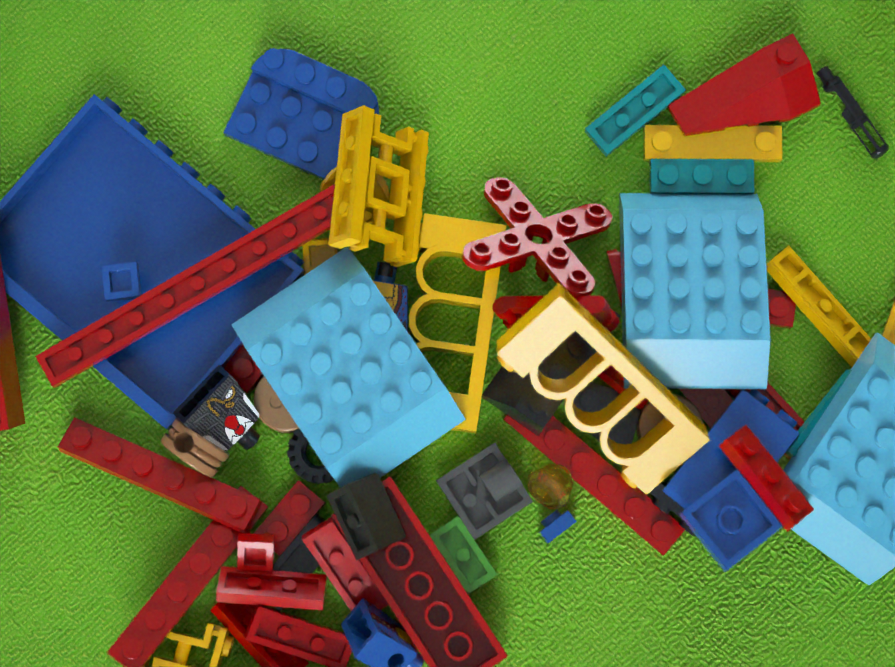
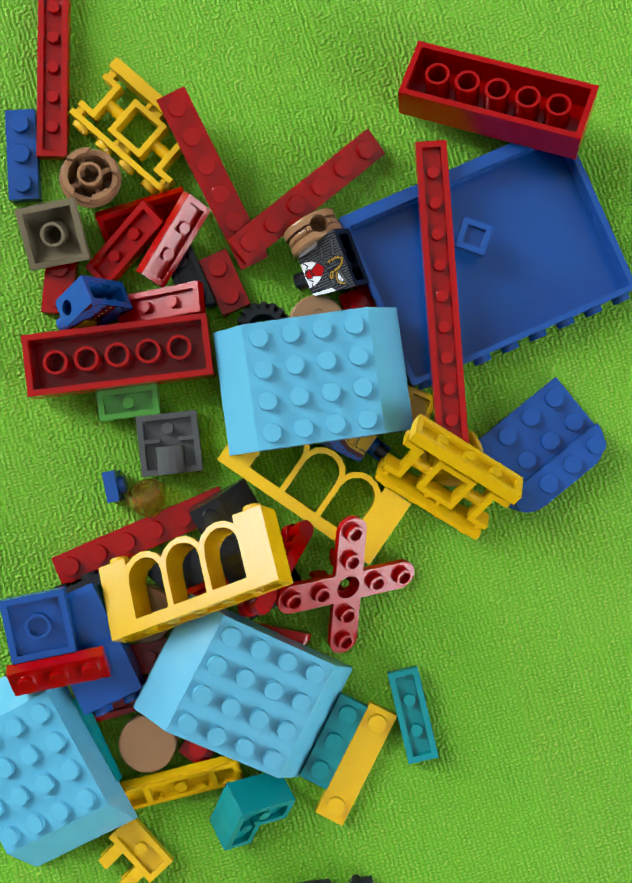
camera: 110 degrees right, 5 degrees up
red tile [237,531,274,572] -> none
pearl dark grey panel [327,473,406,560] -> none
red wedge [667,33,821,136] -> none
none -> medium nougat head [119,713,178,772]
none -> teal panel [210,773,296,851]

